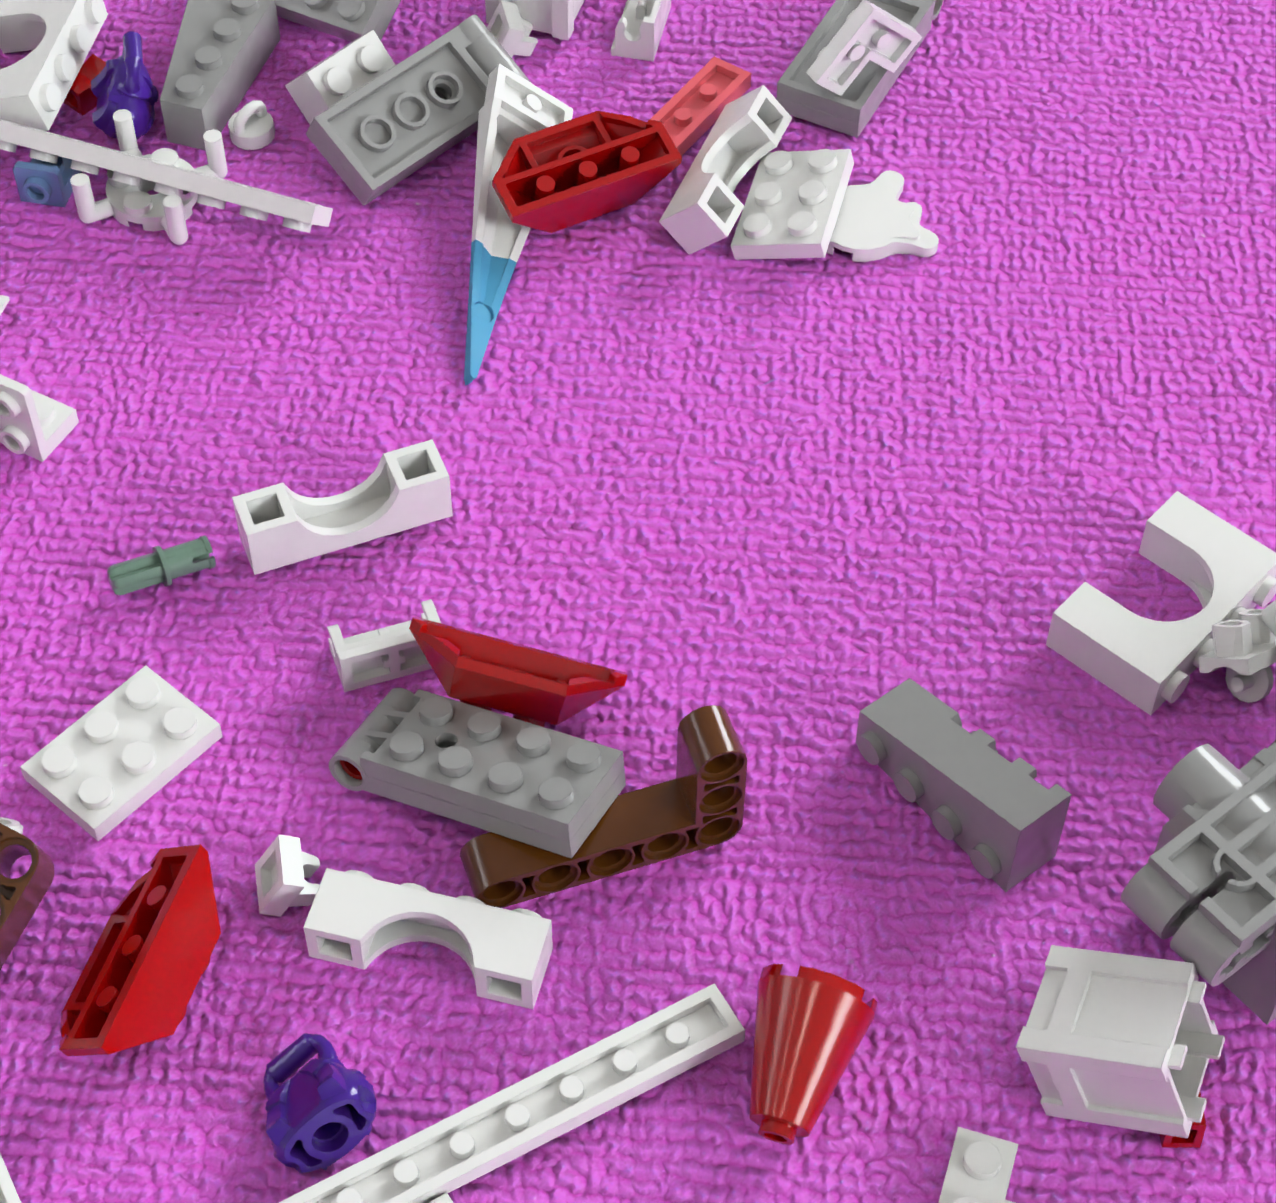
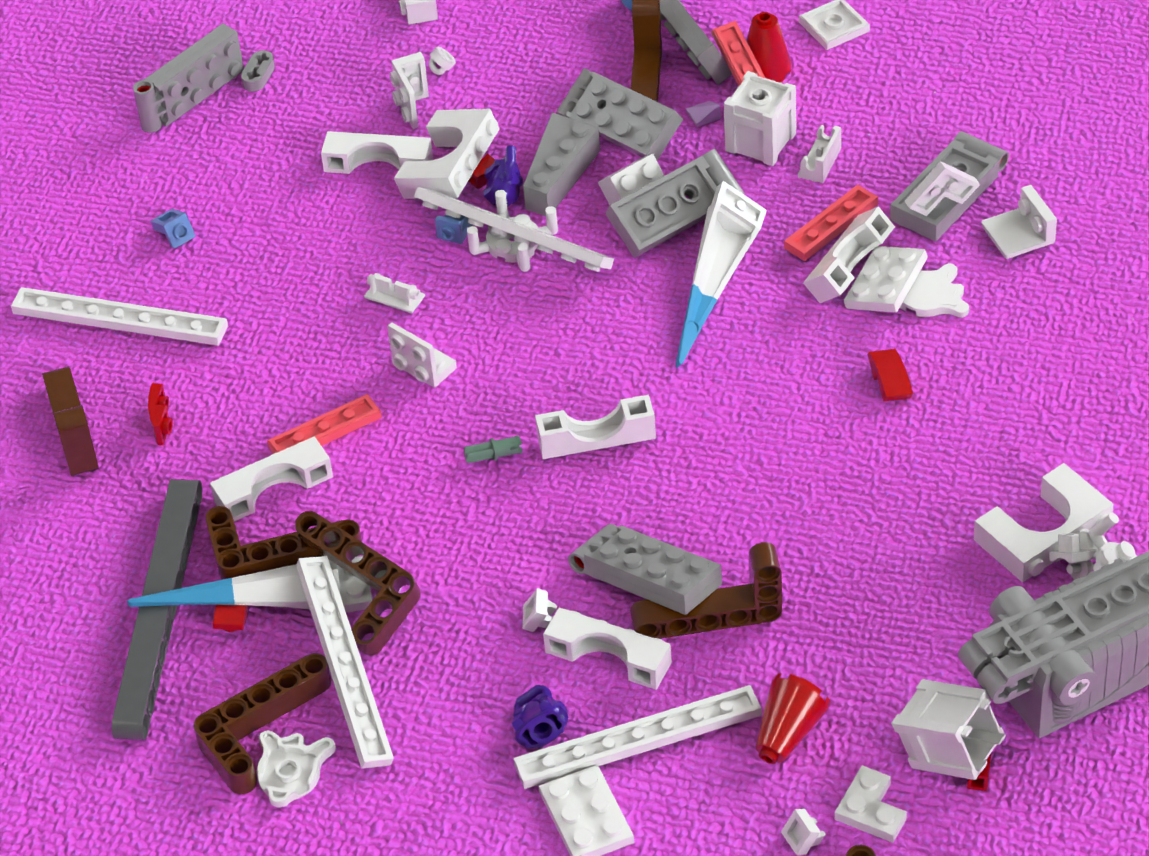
camera: 15 degrees right, 5 degrees down
white plate [20,665,223,841] -> none
red wedge [59,844,221,1056] -> none
white tile [228,100,275,150] -> none
white hinge [327,599,441,692] -> none
red wedge [409,617,628,727] -> none
white tile [487,0,538,58] -> none
red wedge [492,111,682,233] -> none
light grey wedge [855,678,1072,892] -> none
none -> red slope [867,349,913,402]
none -> white bracket [981,185,1057,259]

